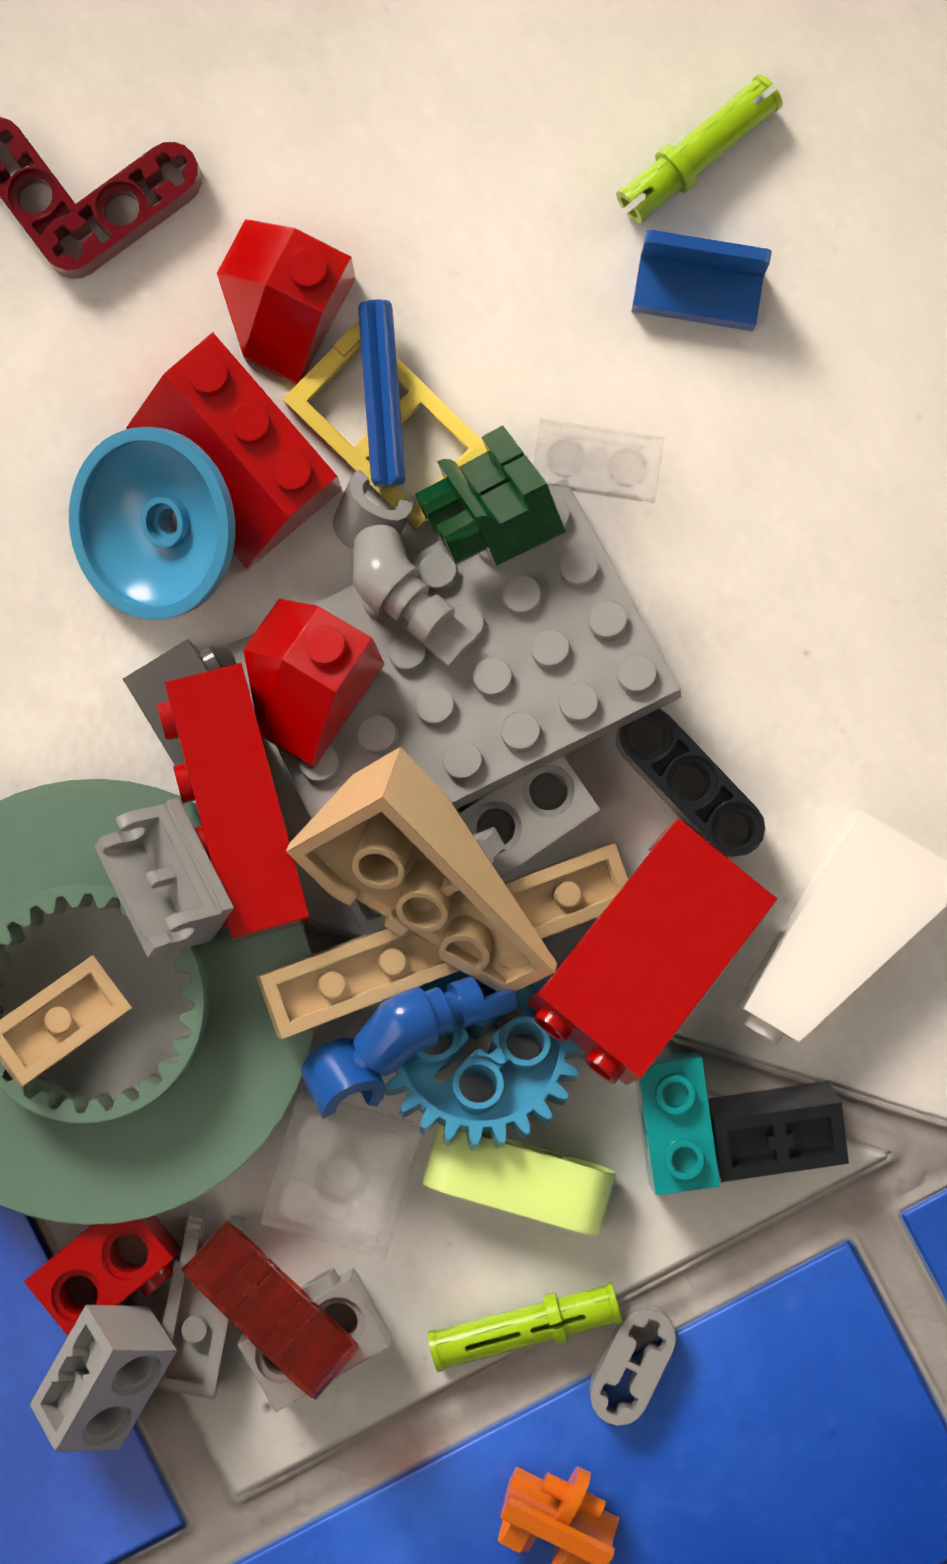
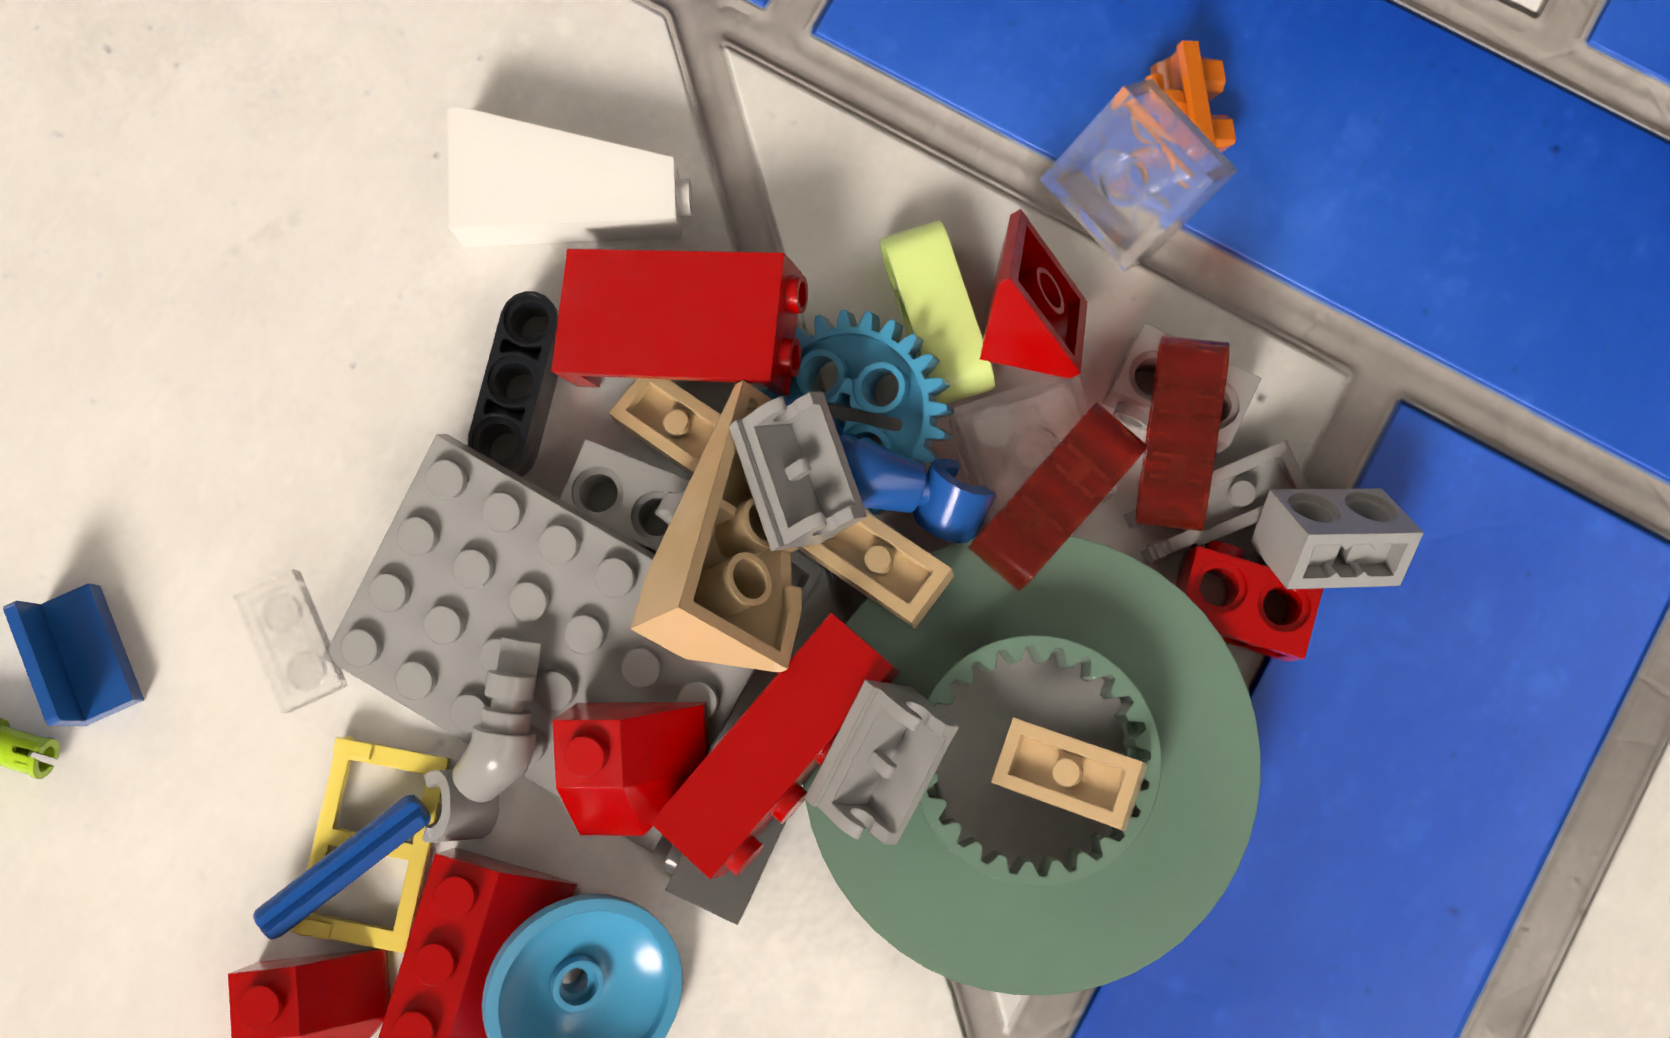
camera: 120 degrees left, 5 degrees down
dark green hips [415,425,566,566] -> none
lime pin [427,1282,623,1372] -> none
light grey beam [589,1303,676,1426] -> none
teal brick [635,1051,720,1195] -> none
black hinge [708,1081,849,1182] -> none
none -> light grey hinge [729,391,867,551]
none -> clear red beam [968,402,1148,592]
none -> red slope [979,209,1088,379]
none -> clear brick [1040,79,1238,271]

